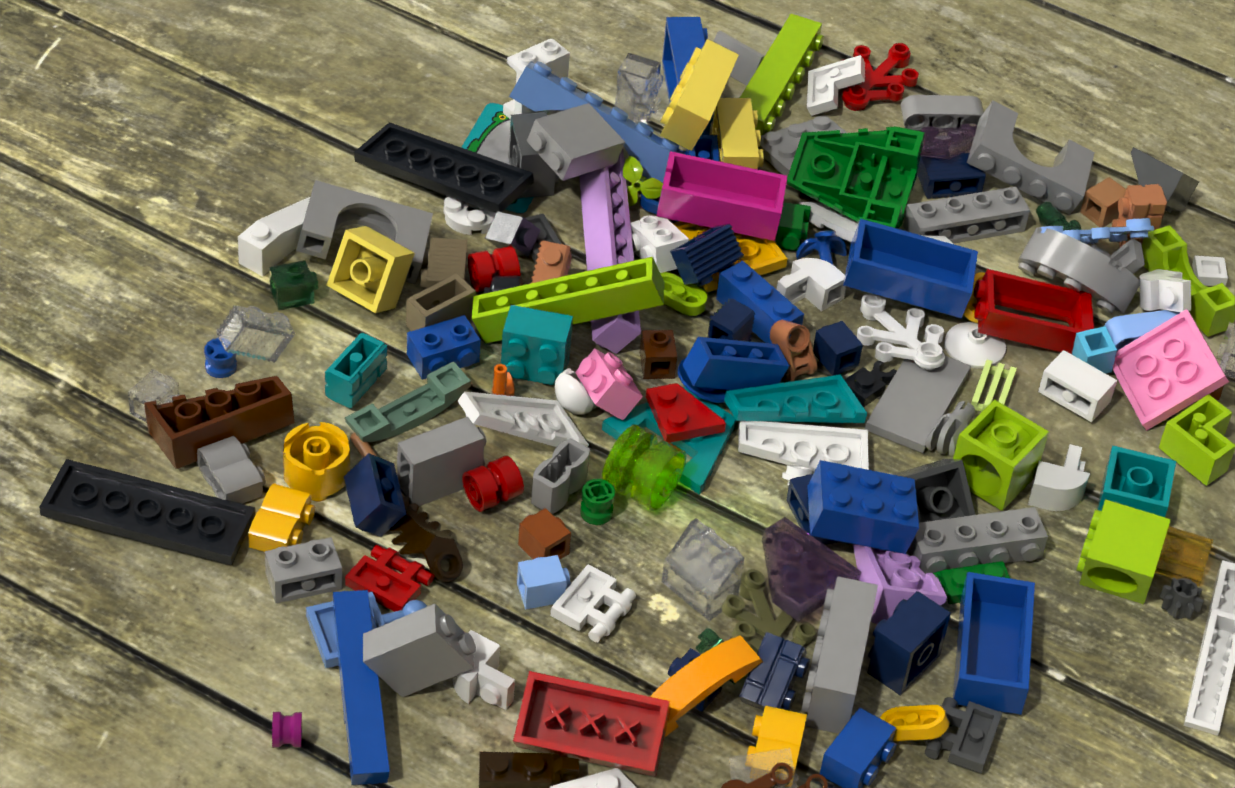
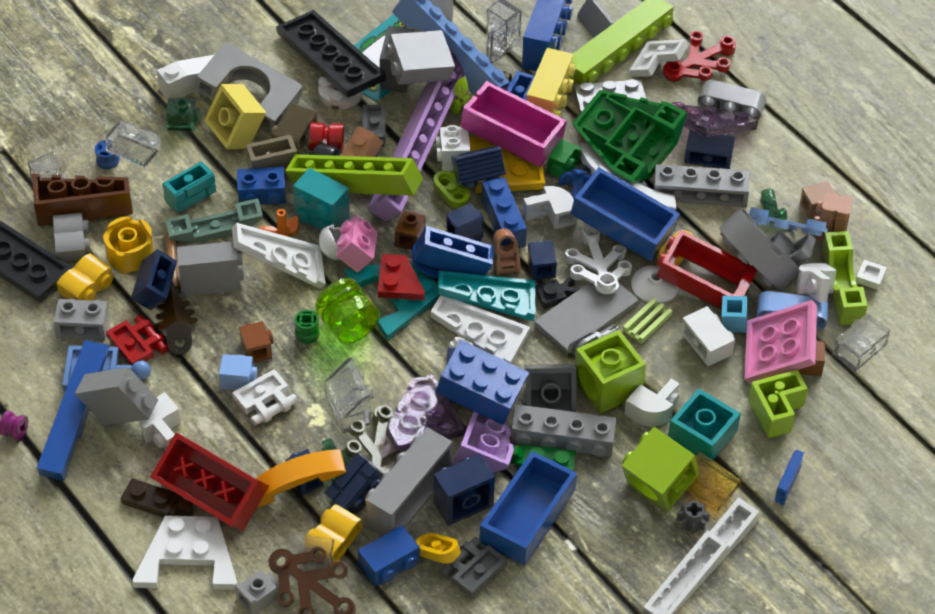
camera: 25 degrees right, 5 degrees up
red wheel [462,456,524,512] -> none
brick [485,211,541,257] -> none
light grey brick [531,438,590,514] -> none
light yellow brick [660,39,739,151] -> none
light grey arch [967,100,1095,215] -> none
dark grey slope [1131,147,1199,213] -> none

